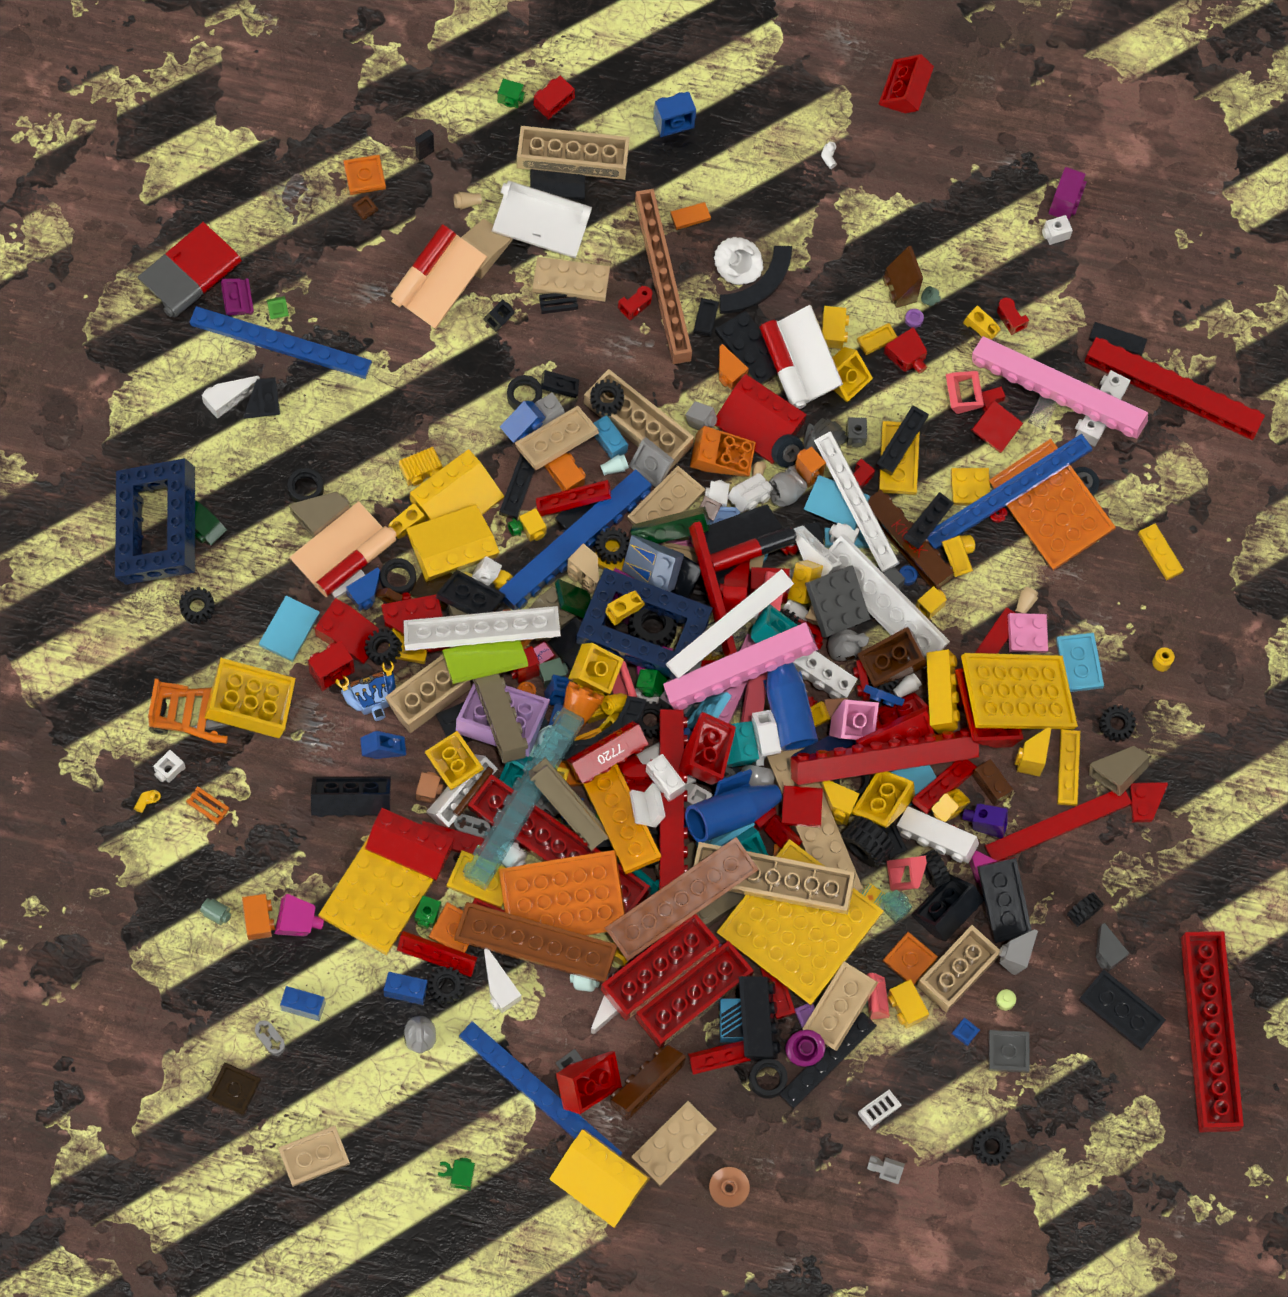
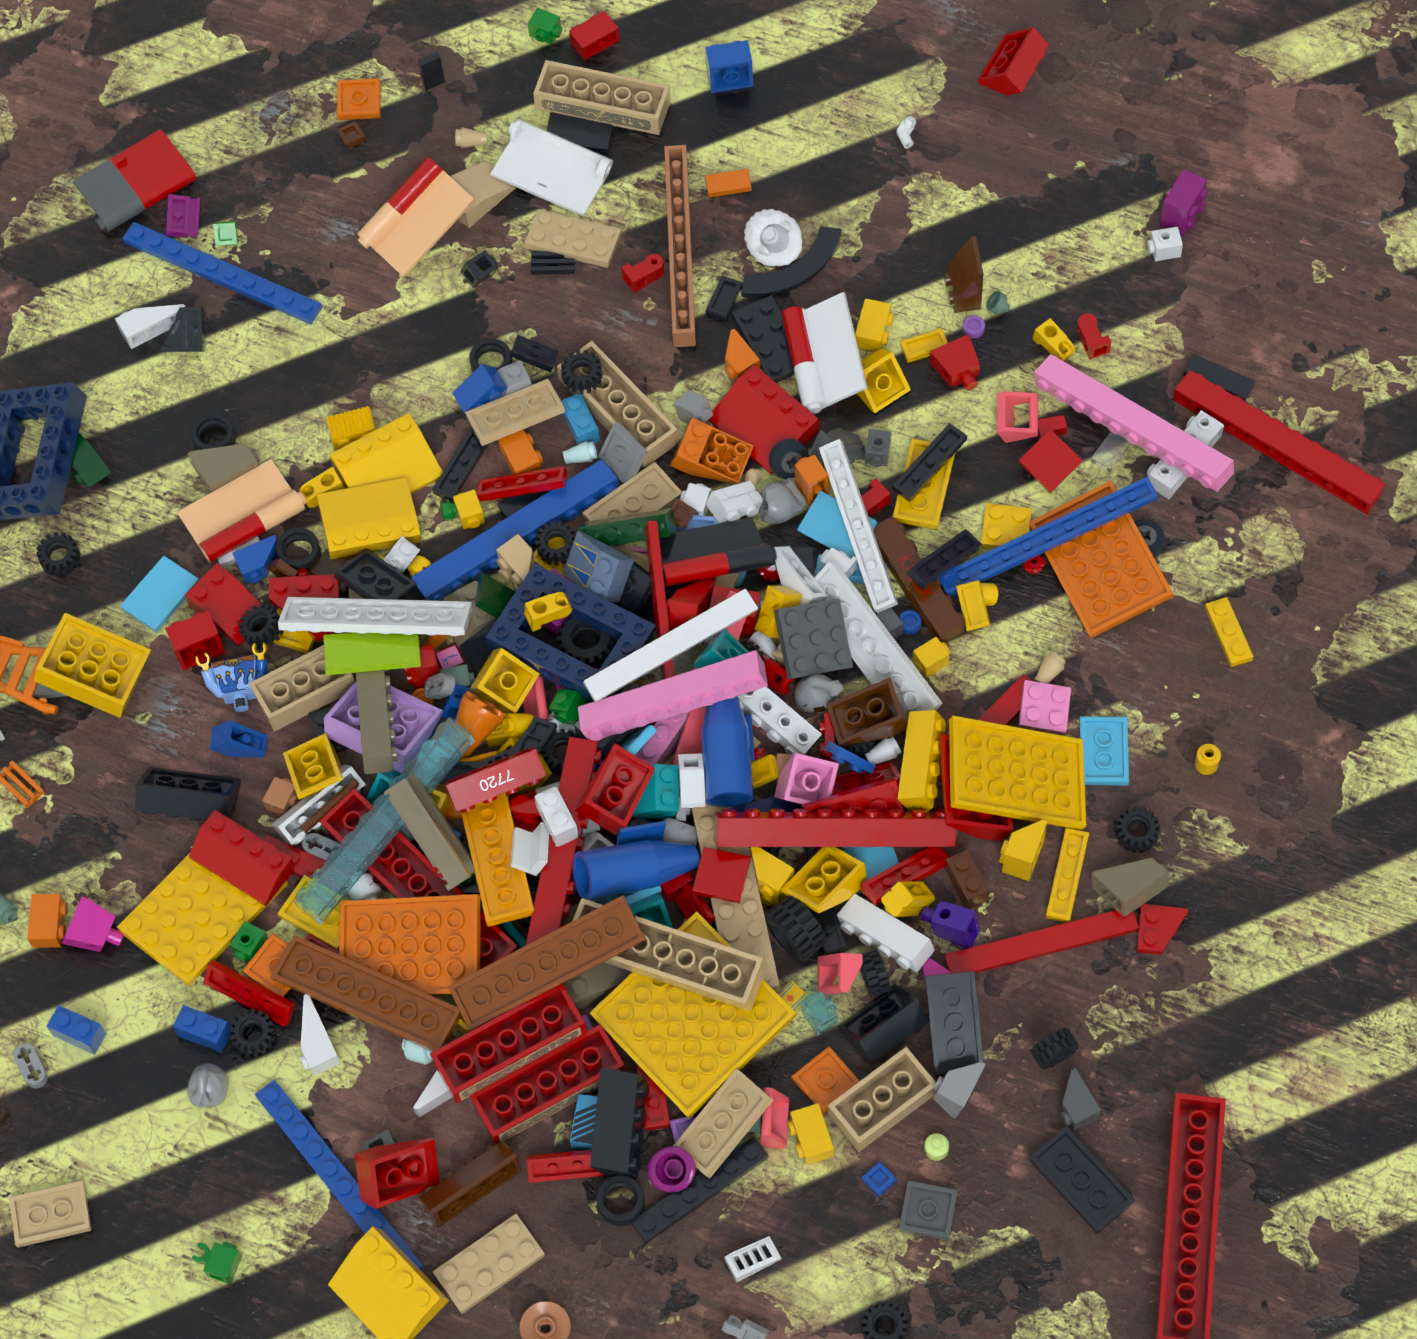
camera: 20 degrees right, 5 degrees down
none -> light grey beam [424,673,455,700]

